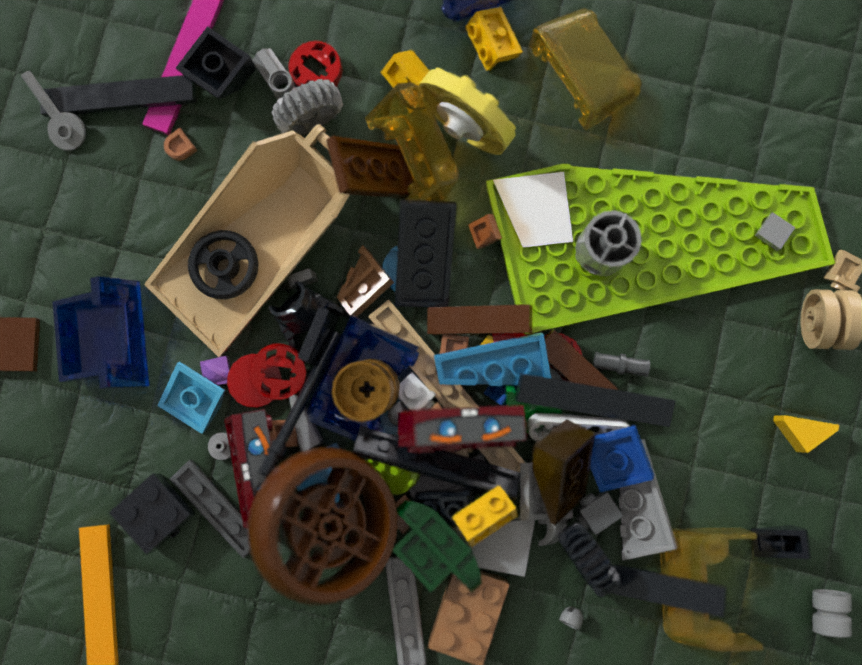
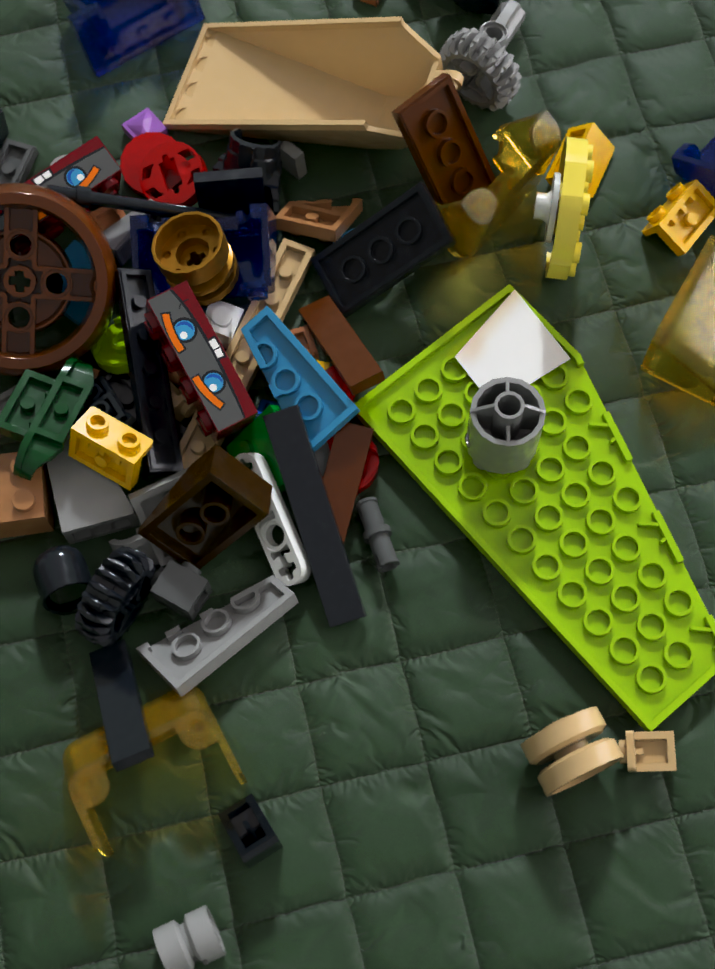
camera: 65 degrees right, 15 degrees down
medium azure slope [157,362,225,434] -> none
black wheel [188,230,259,300] -> none
red piece [289,41,342,87] -> none
nougat tile [468,214,502,249] -> none
light grey hinge [559,606,584,631] -> none
blue plate [590,425,654,492] -> none
light grey tile [755,212,795,251] -> none
yellow slope [773,415,839,453] -> none
none -> black helmet [33,545,92,616]

